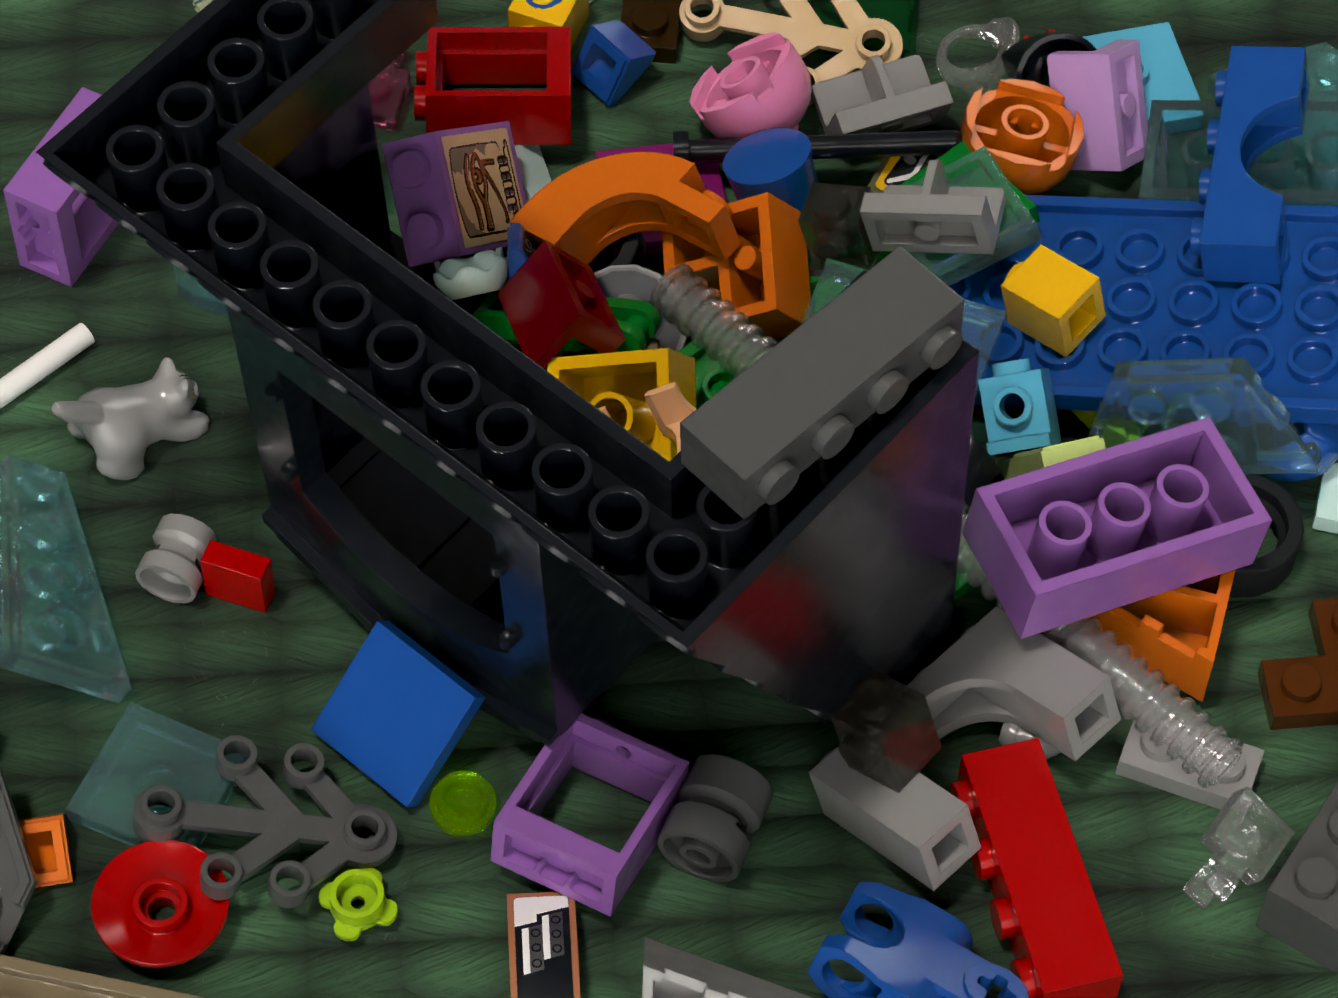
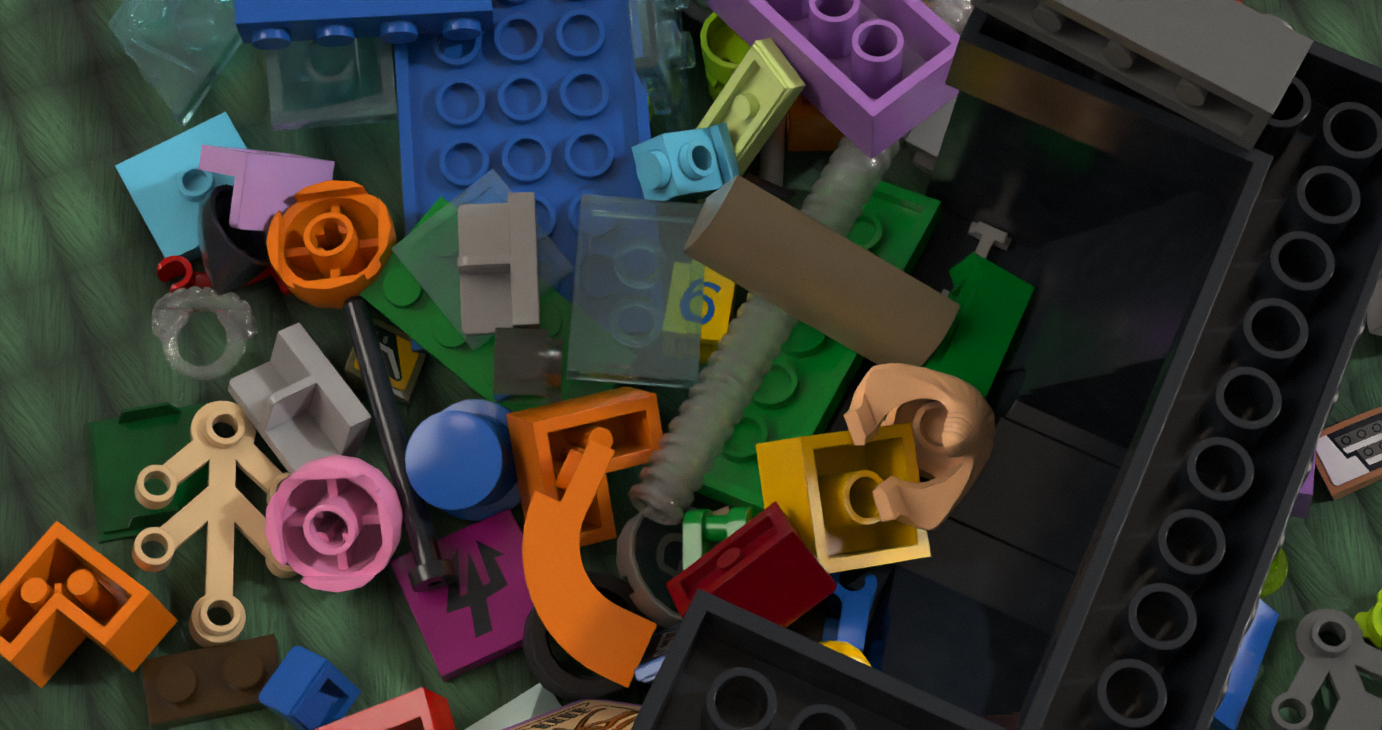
camera: 105 degrees left, 10 degrees up
yellow brick [1001,244,1106,357] -> none

